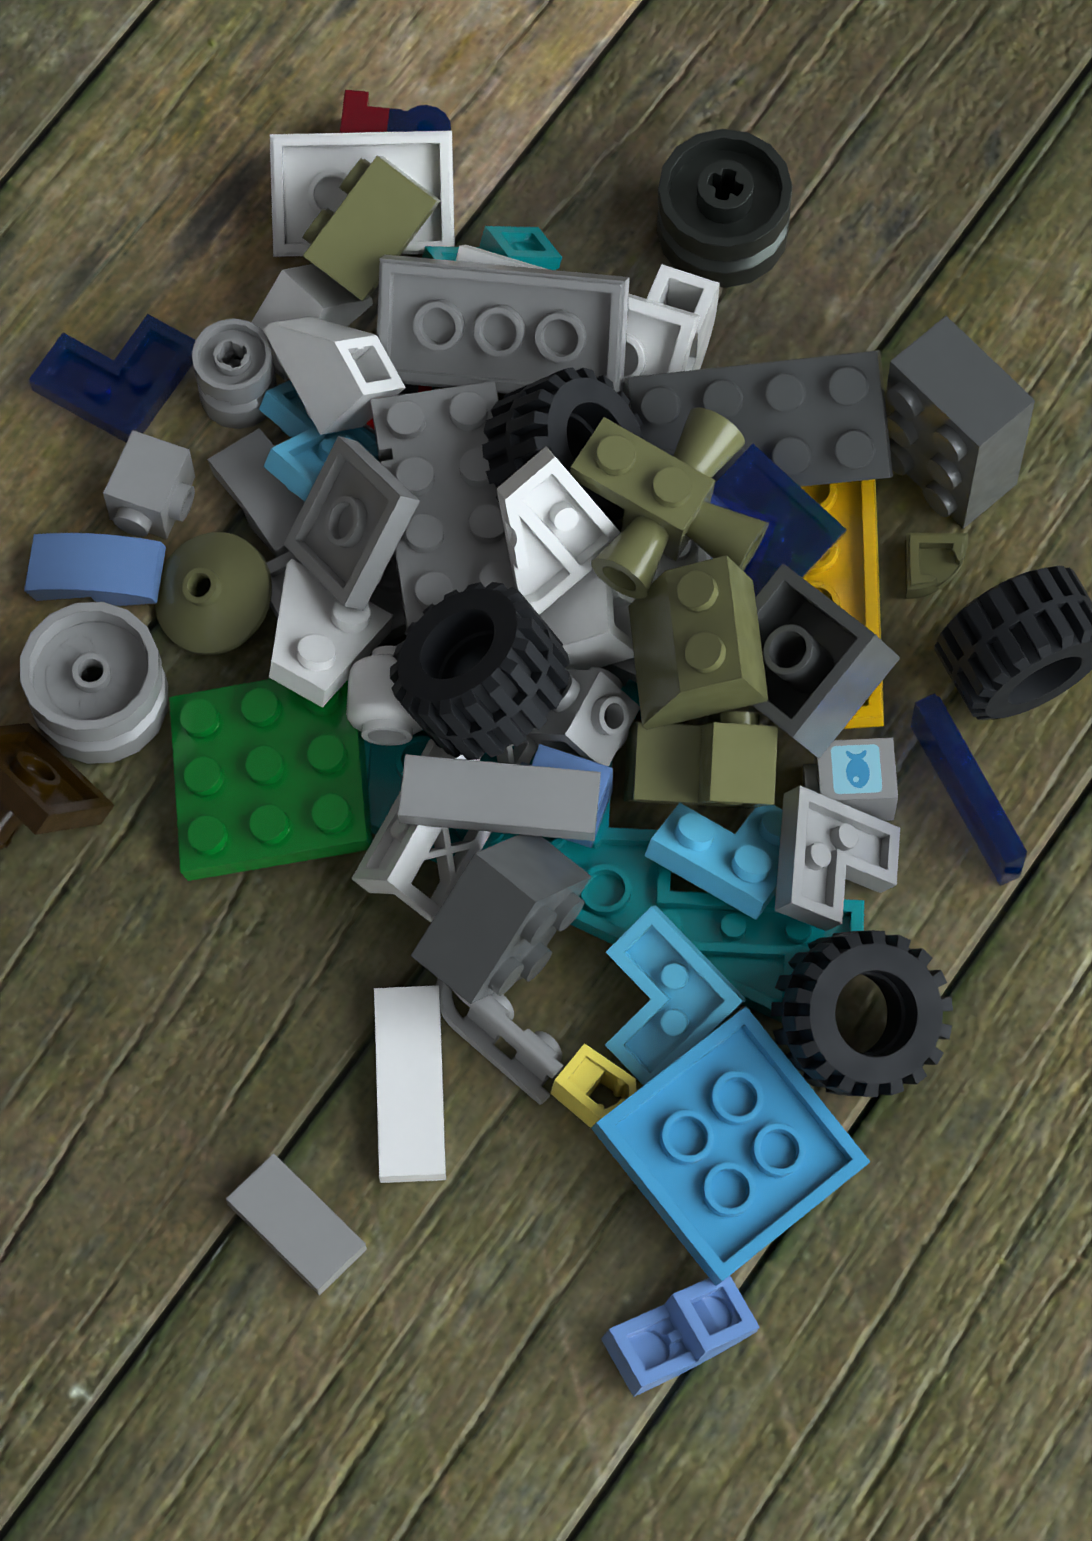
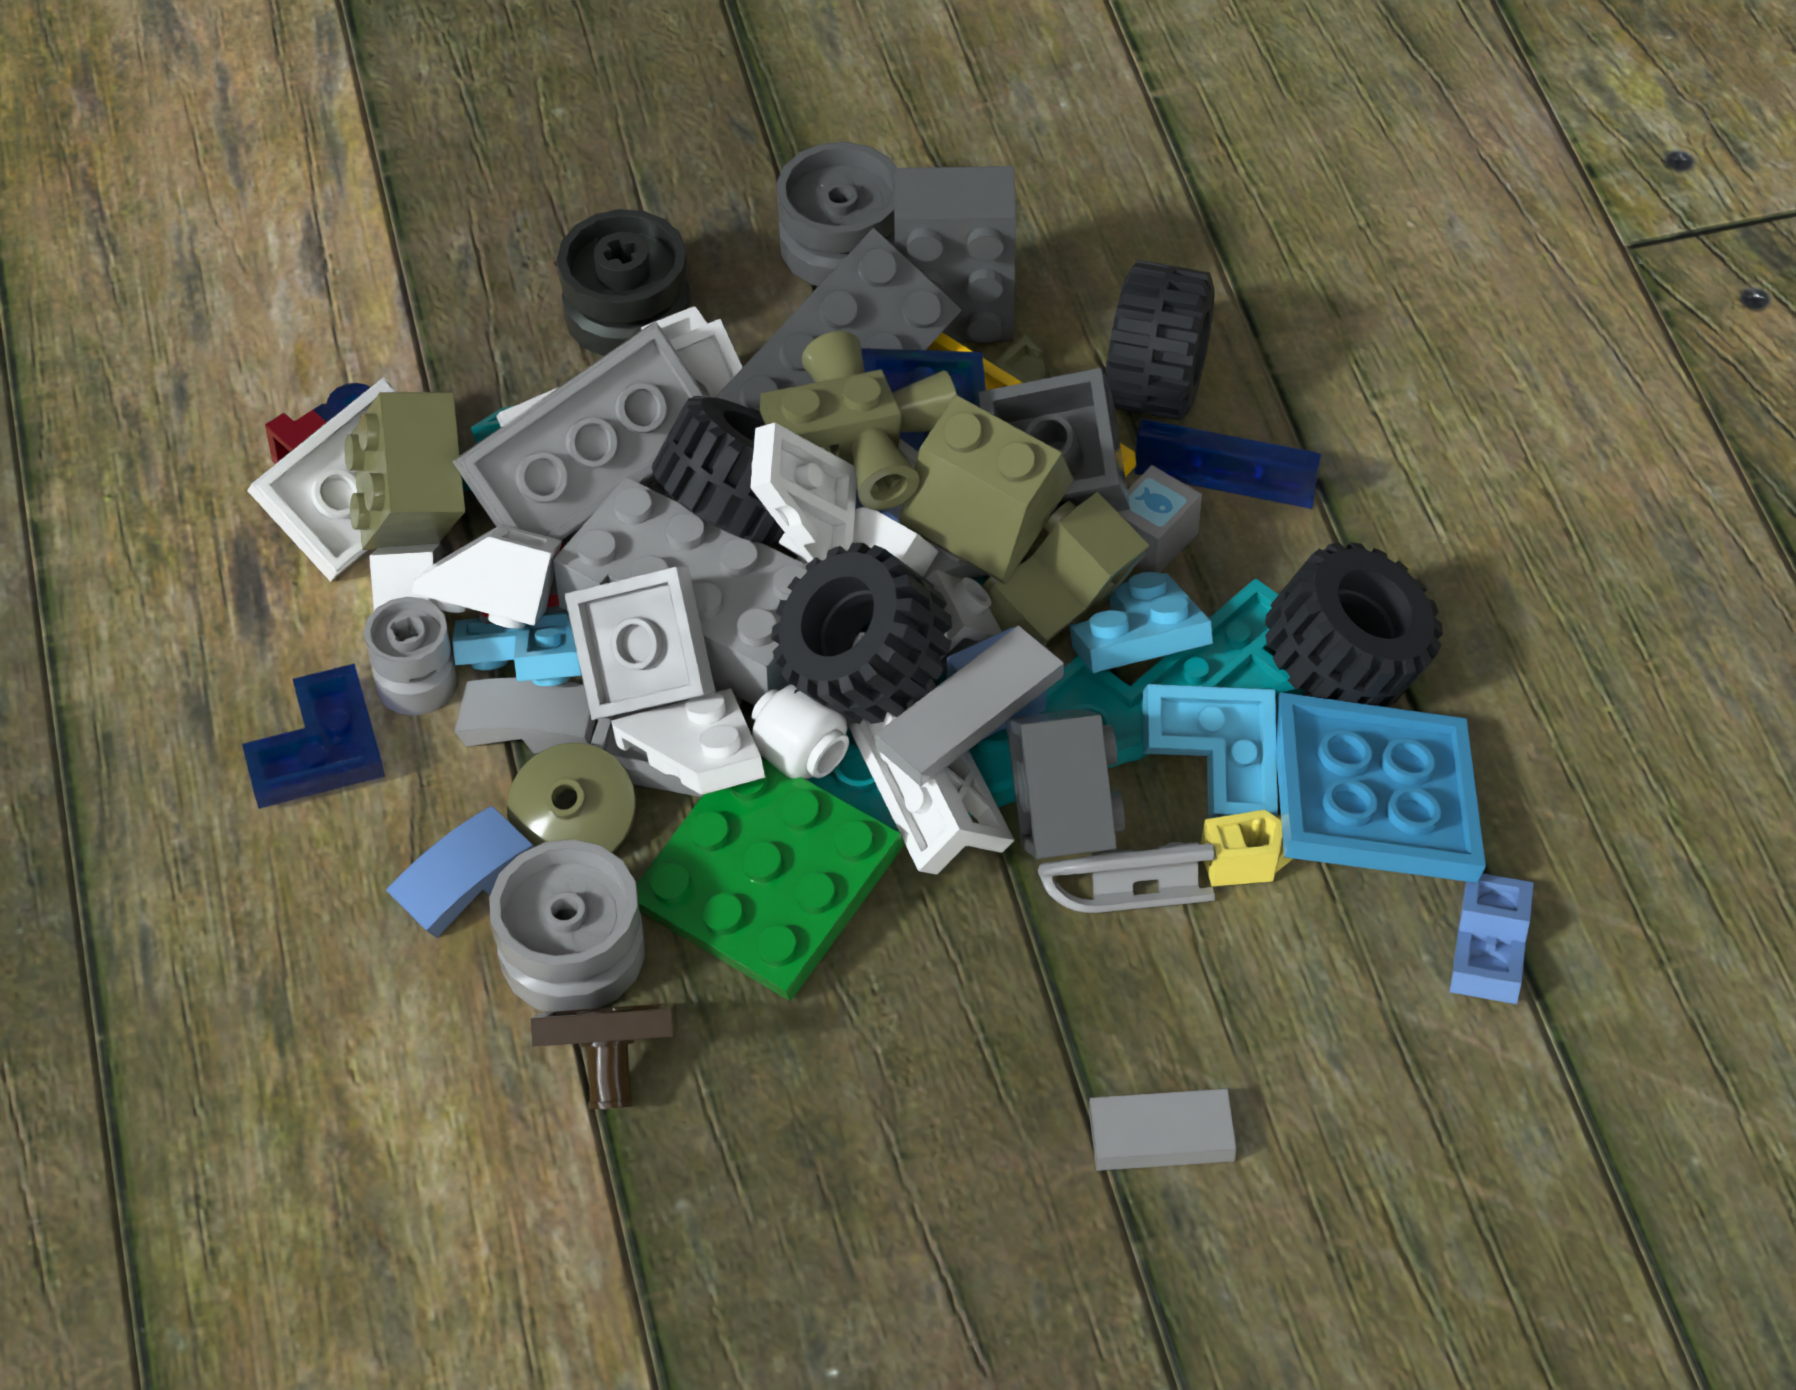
camera: 50 degrees left, 15 degrees down
light grey brick [103,430,196,539] -> none
white tile [374,985,446,1183] -> none
light grey plate [775,786,900,931] -> none
none -> dark grey wheel [776,142,897,286]

